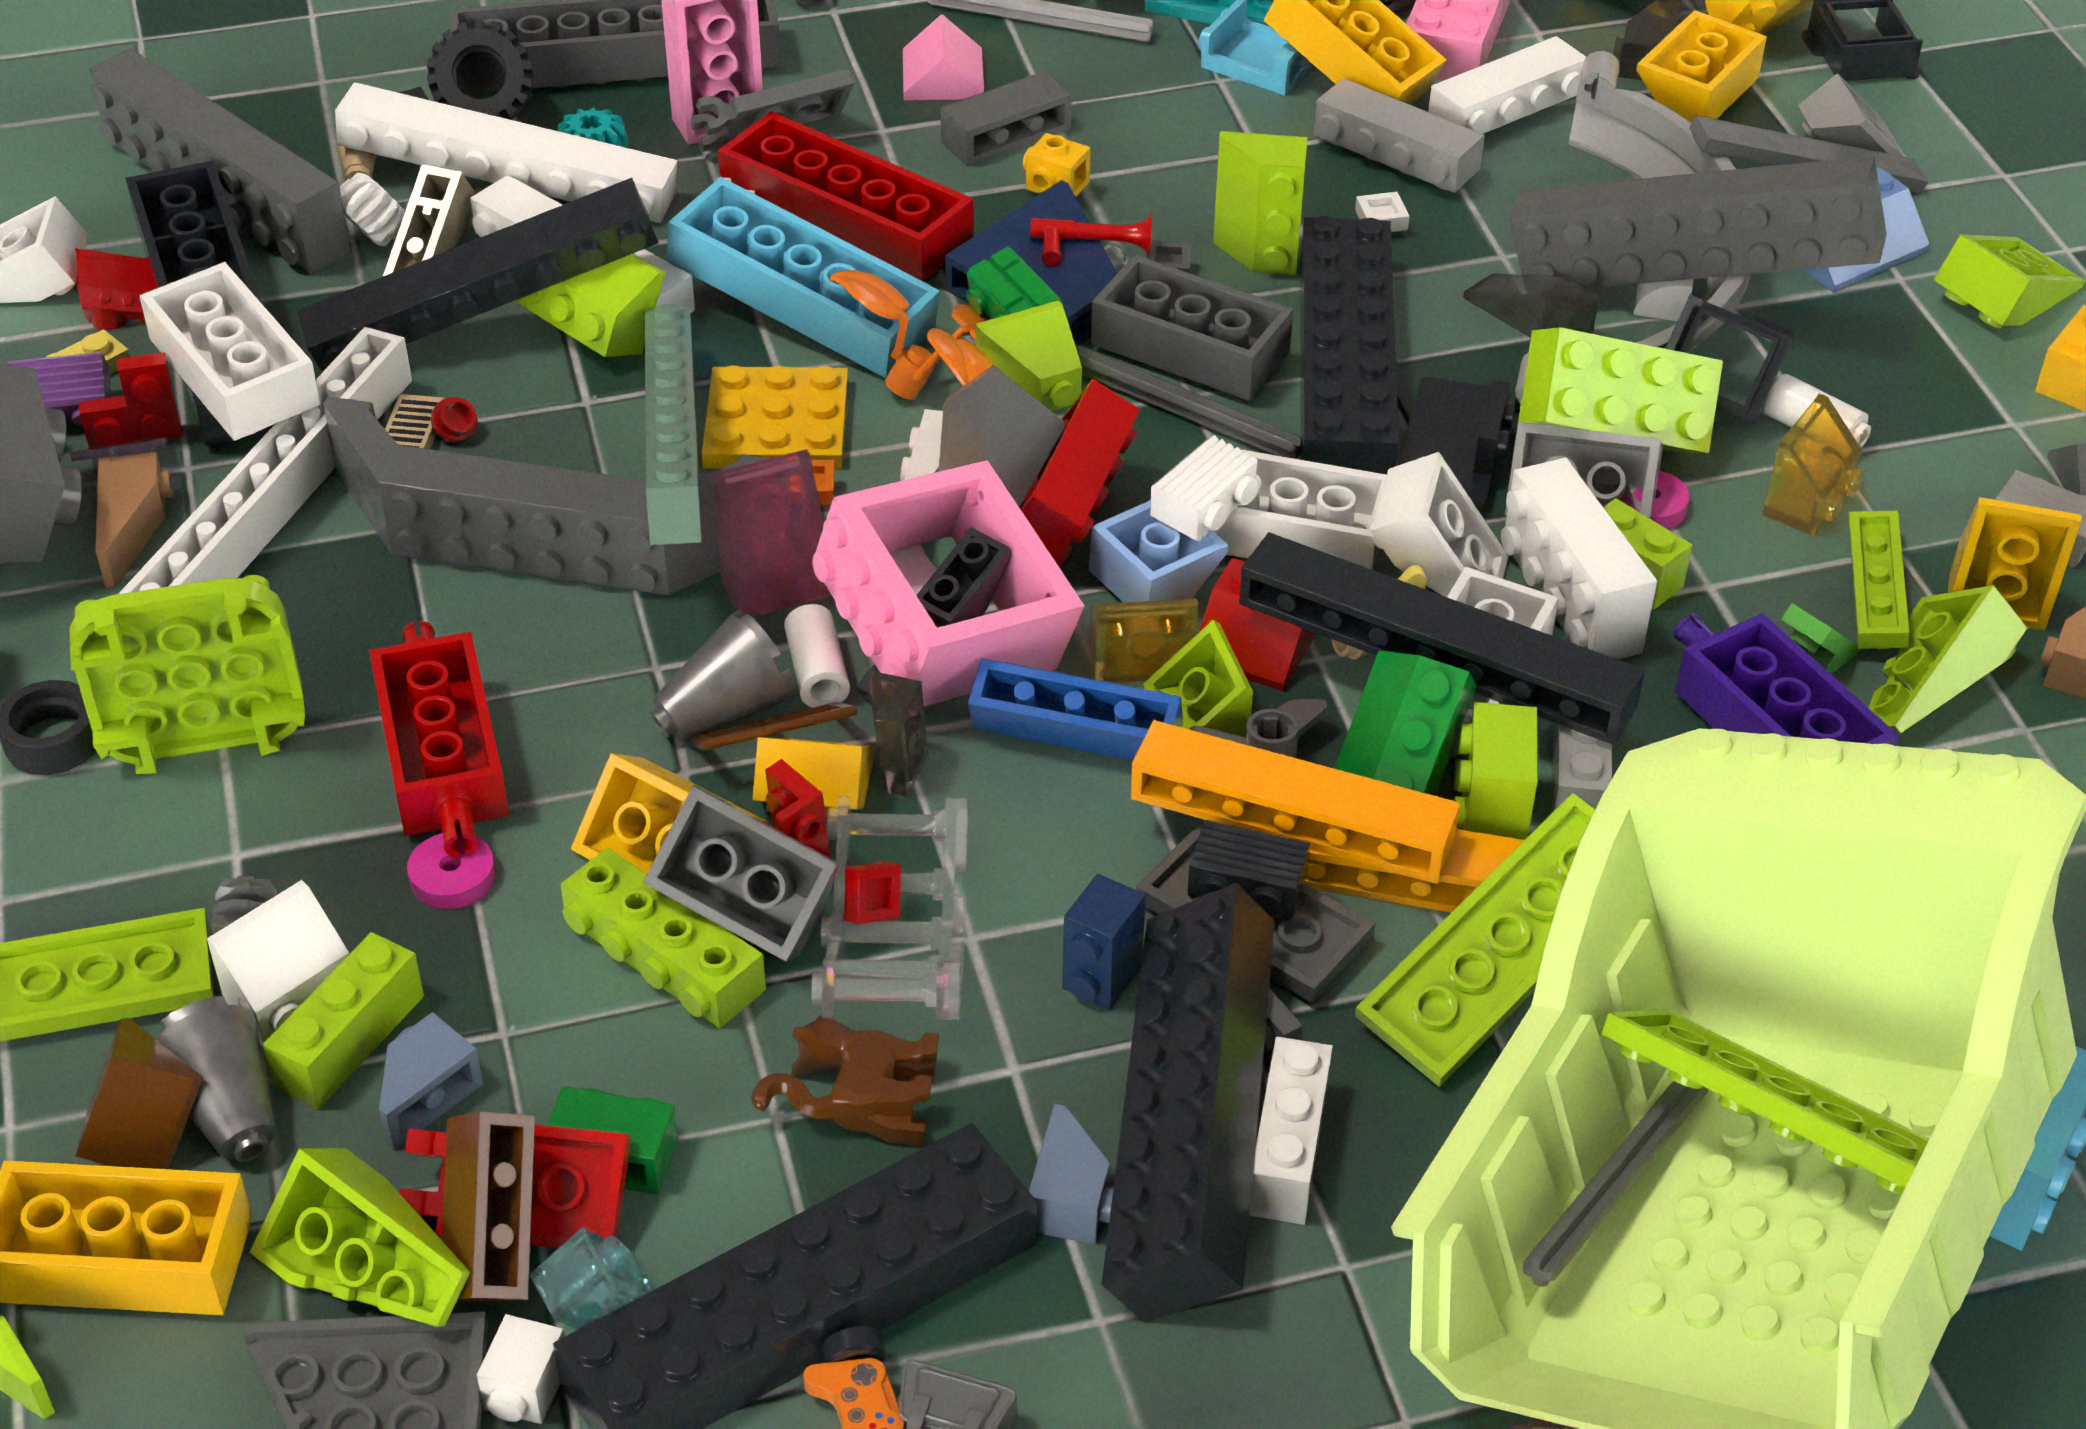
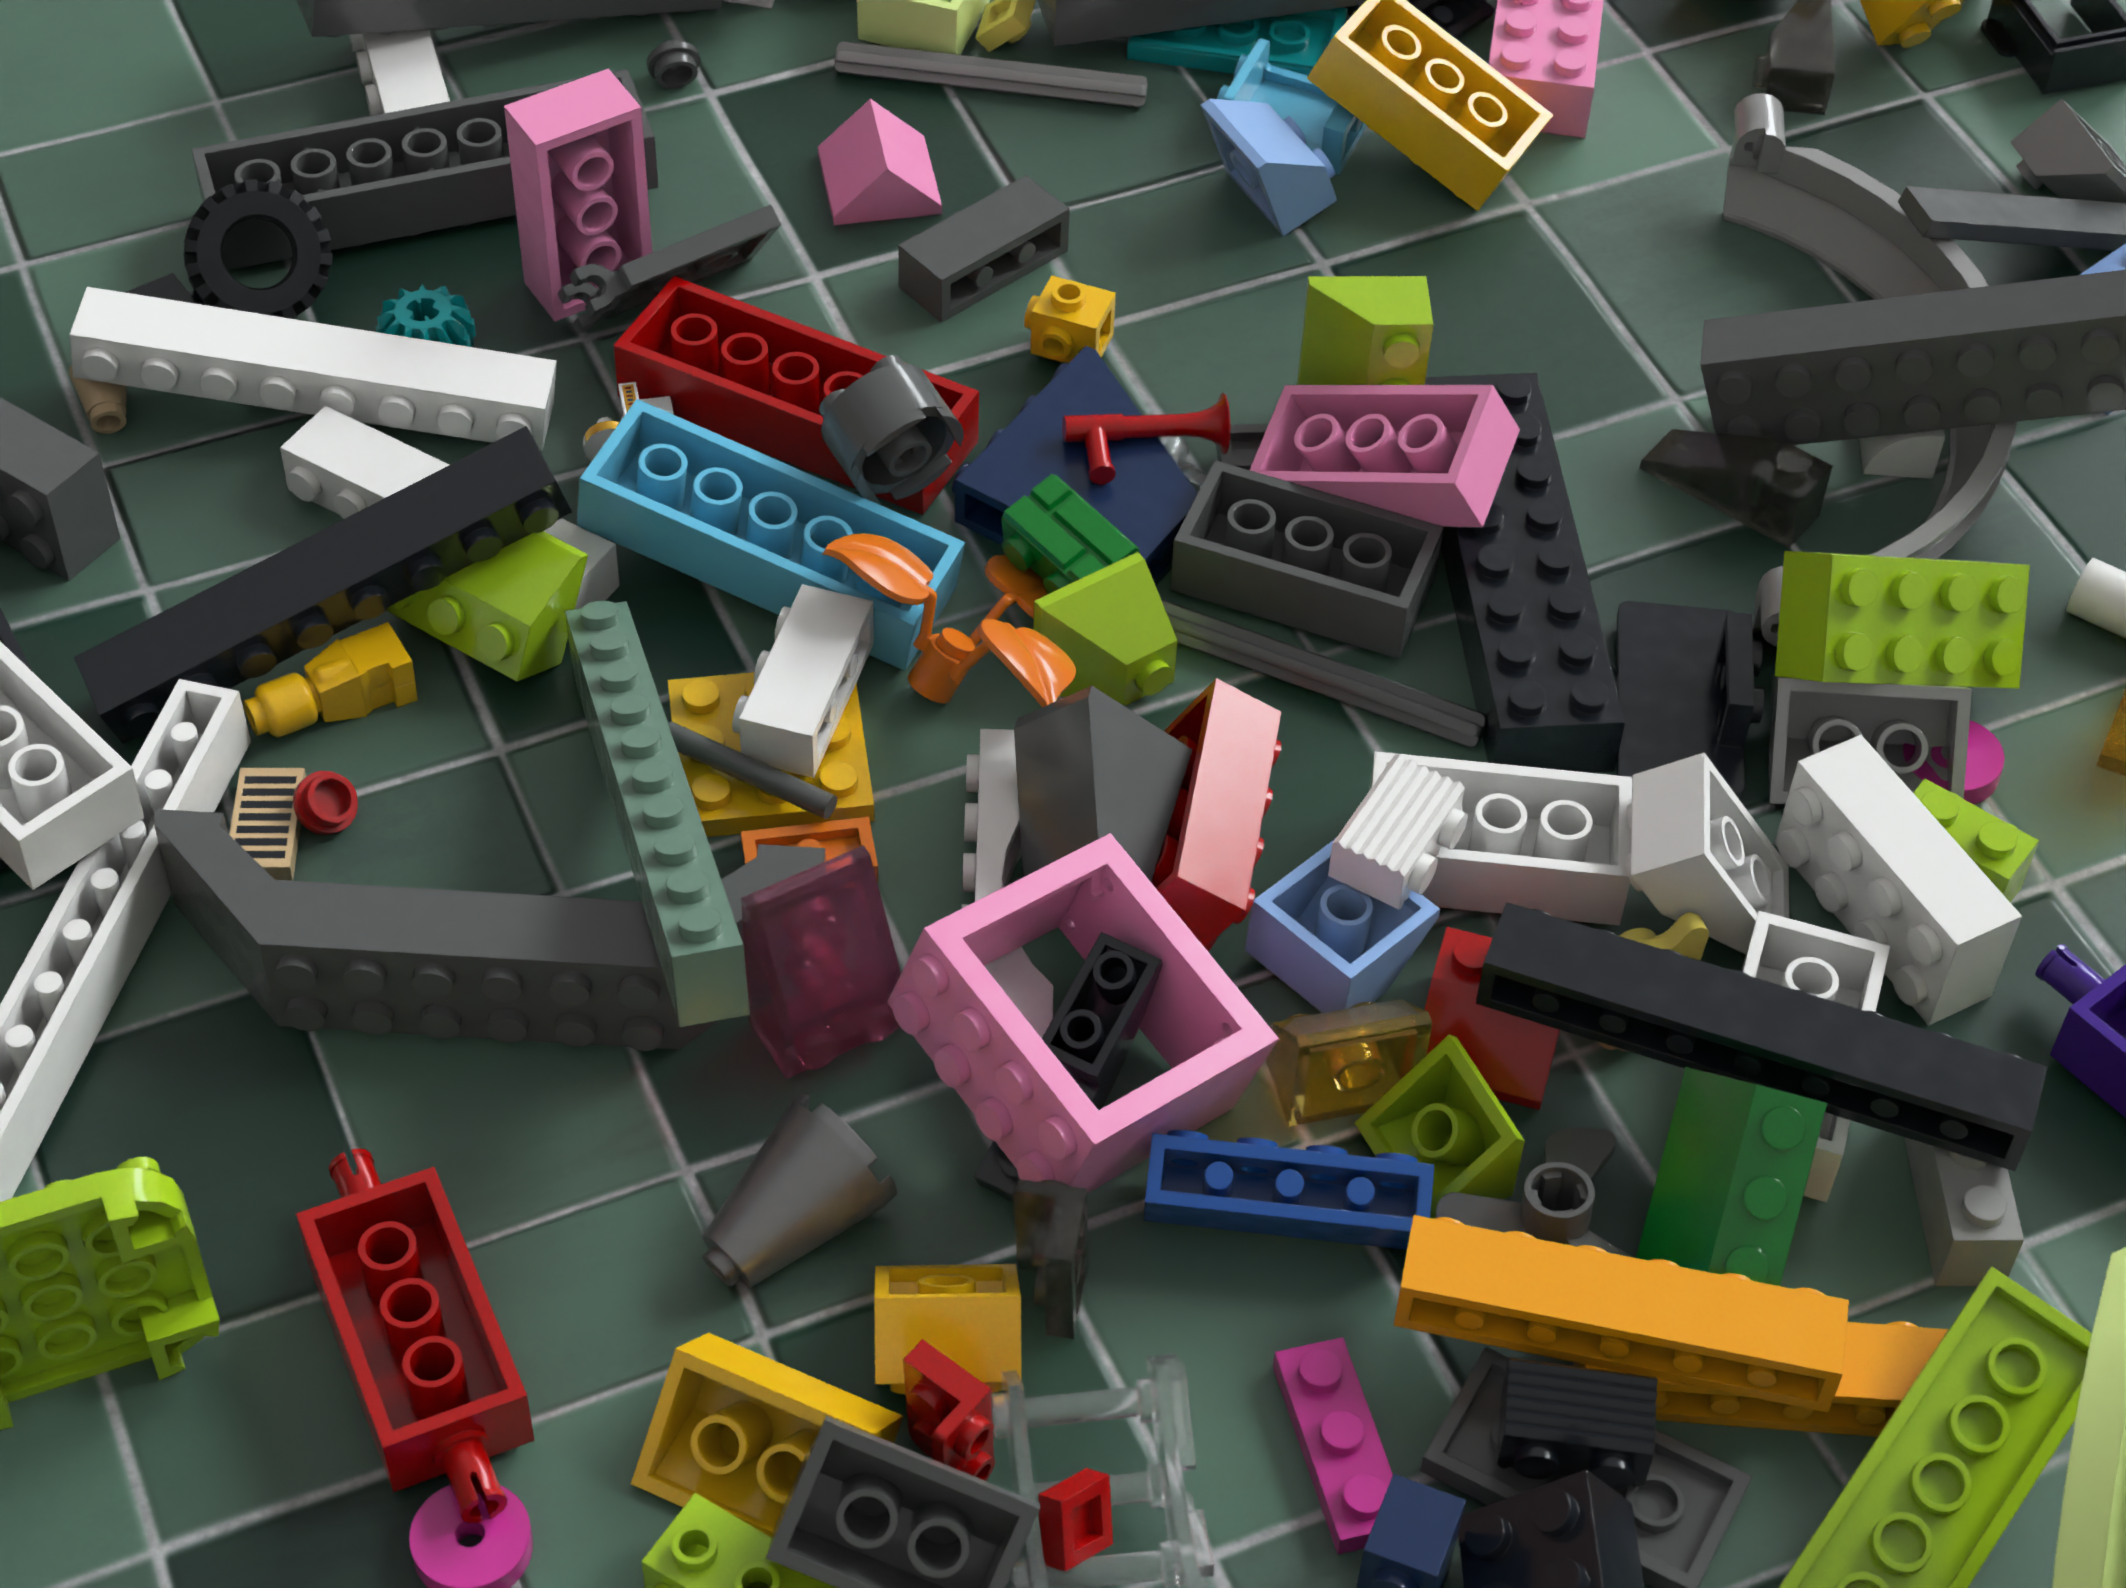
camera: 10 degrees left, 5 degrees up
white gear [340,172,405,246] -> none
dark tan slope [383,165,476,276] -> none
reddish brown window [690,702,857,751] -> none
white brick [784,604,850,707] -> none
light grey brick [1314,78,1485,193] -> none
white plate [1355,192,1410,232] -> none
white brick [1428,36,1586,134] -> none
lime brick [1453,702,1537,840] -> none
yellow slope [1636,10,1767,123] -> none
black piece [1665,294,1794,425] -> none
none -> yellow piece [243,622,418,738]
none -> dark grey bar [668,721,837,819]
none -> white brick [732,584,874,778]
none -> dark grey brick [819,355,964,502]
none -> light blue slope [1201,99,1337,237]
none -> bright pink brick [1250,385,1520,527]
none -> dark pink plate [1273,1337,1393,1554]

